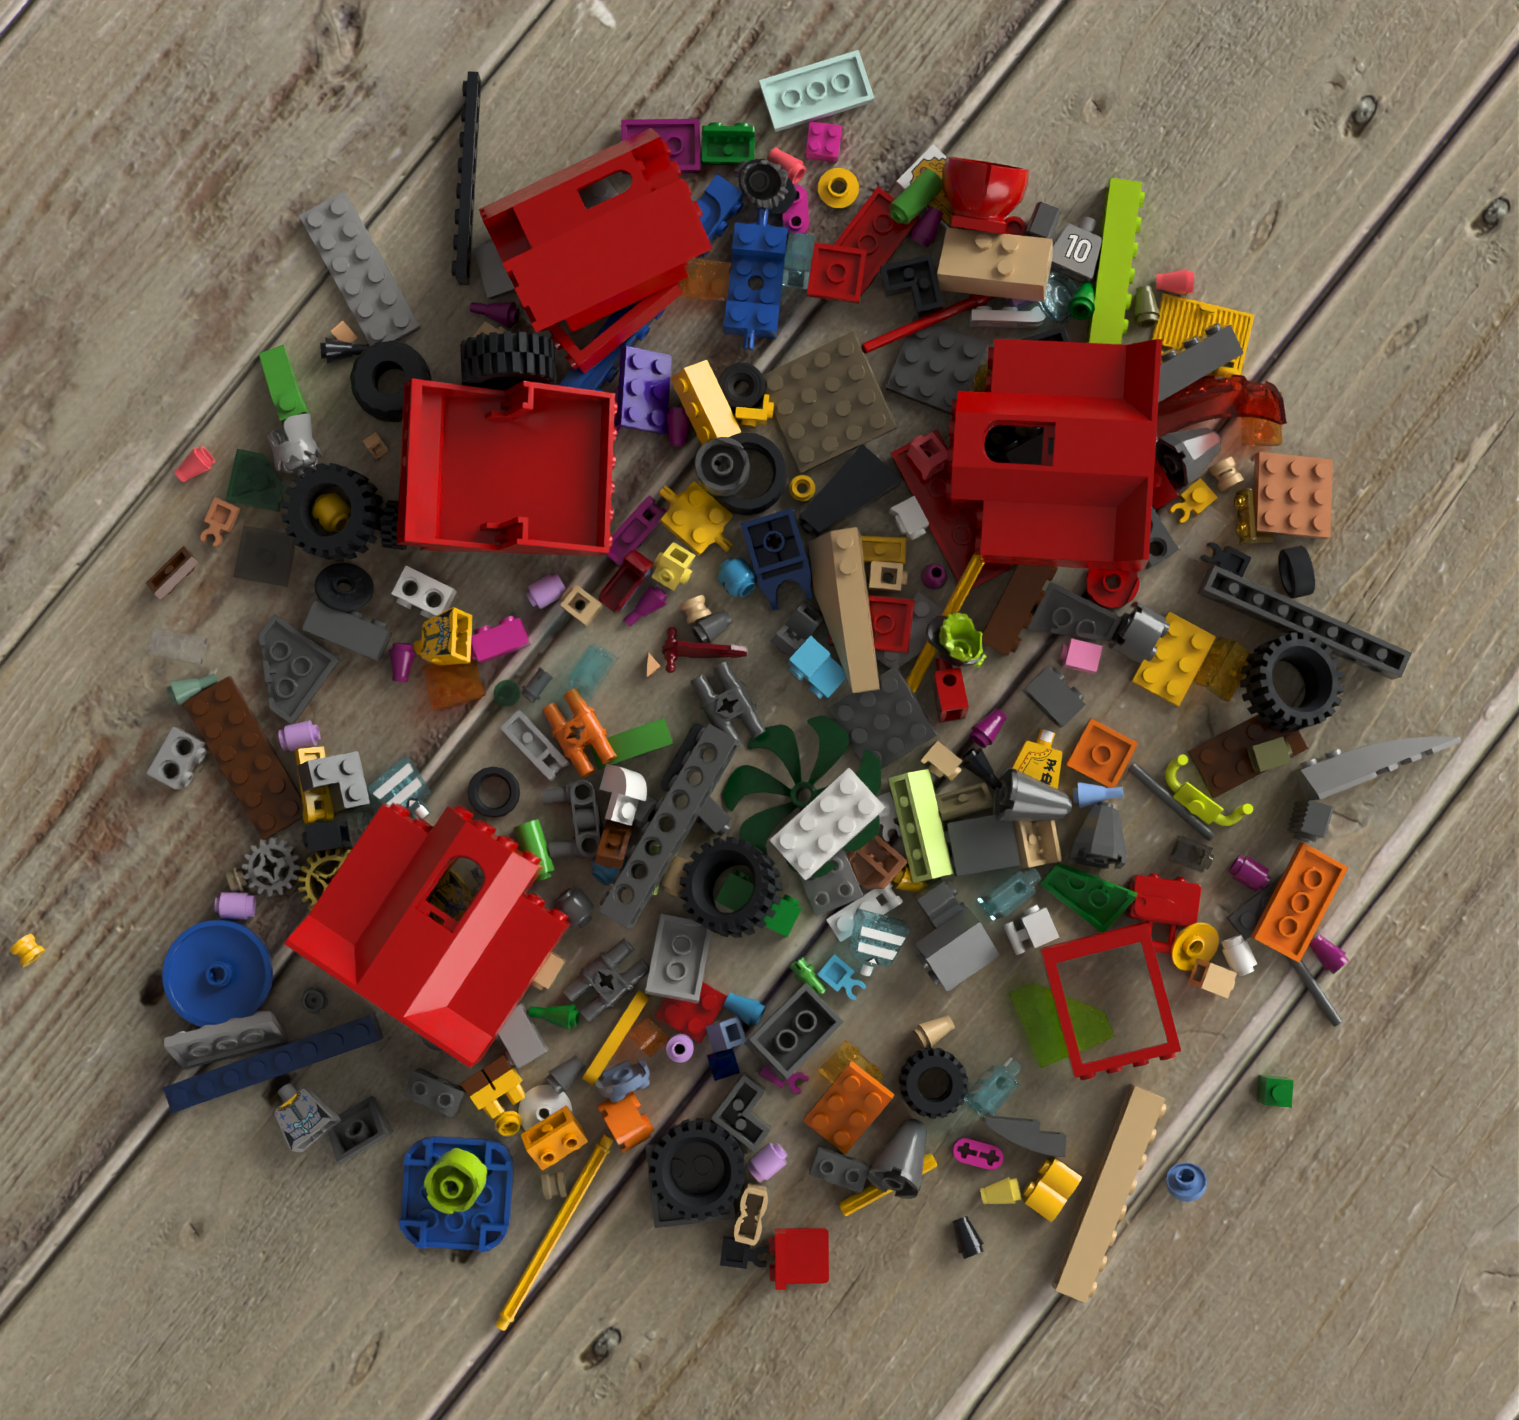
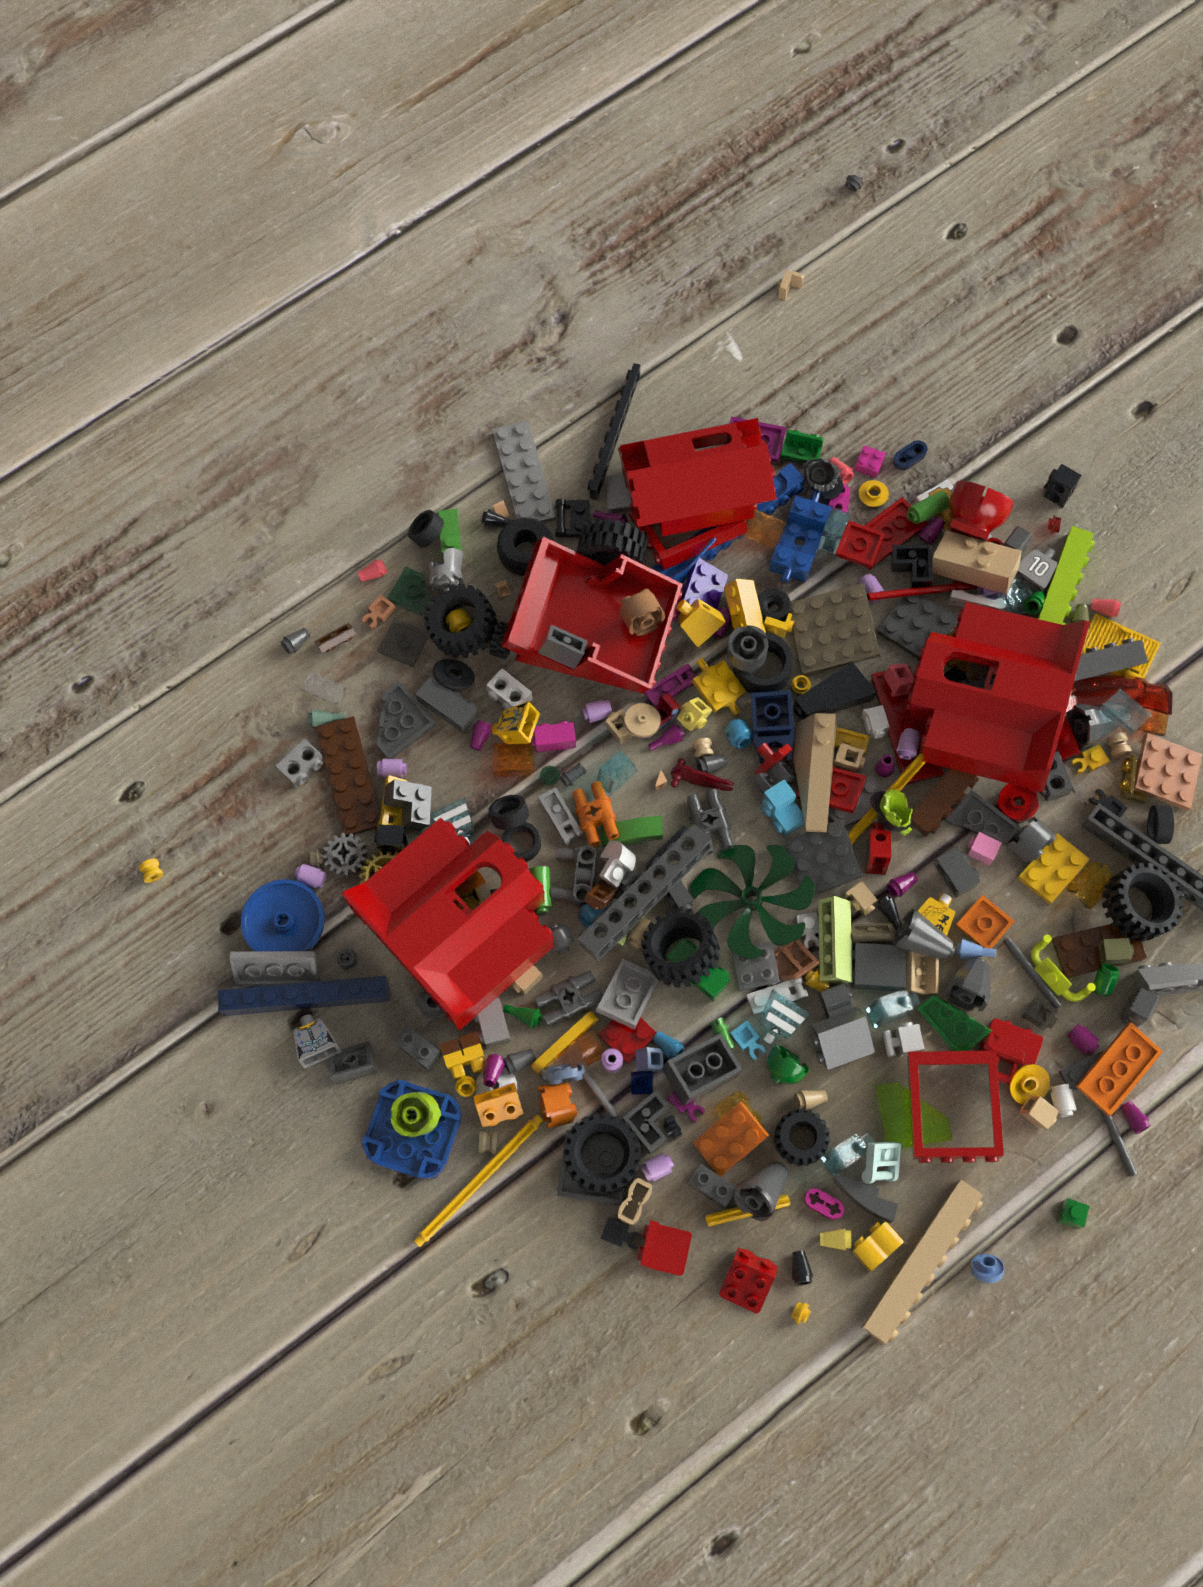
camera: 20 degrees right, 15 degrees down
light aqua plate [759,50,875,132] -> none
white plate [770,768,886,881] -> none
none -> dark grey cone [281,628,311,654]
none -> black tyre [408,510,444,548]
none -> magenta cone [483,1054,505,1087]
none -> black tyre [488,795,529,830]
none -> dark grey brick [538,625,587,669]
none -> black plate [555,498,590,538]
none -> light grey bar [582,1069,620,1117]
none -> medium nougat brick [619,589,665,636]
none -> tan piece [624,703,661,738]
none -> black plate [663,1115,682,1141]
none -> blue piece [671,538,716,586]
none -> yellow torso [676,599,725,647]
none -> red bracket [719,1247,778,1313]
none -> red tile [754,742,793,775]
none -> green cylinder [767,1044,810,1085]
none -> yellow plate [791,1302,811,1325]
none -> lavender brick [858,574,884,604]
none -> light aqua plate [862,1142,901,1183]
none -> dark blue plate [893,440,928,471]
none -> lavender brick [896,728,921,760]
none -> black brick [1043,464,1082,508]
none -> clear red plate [1047,515,1061,534]
none -> green brick [1093,964,1119,997]
none -> clear light blue tile [1099,689,1152,735]

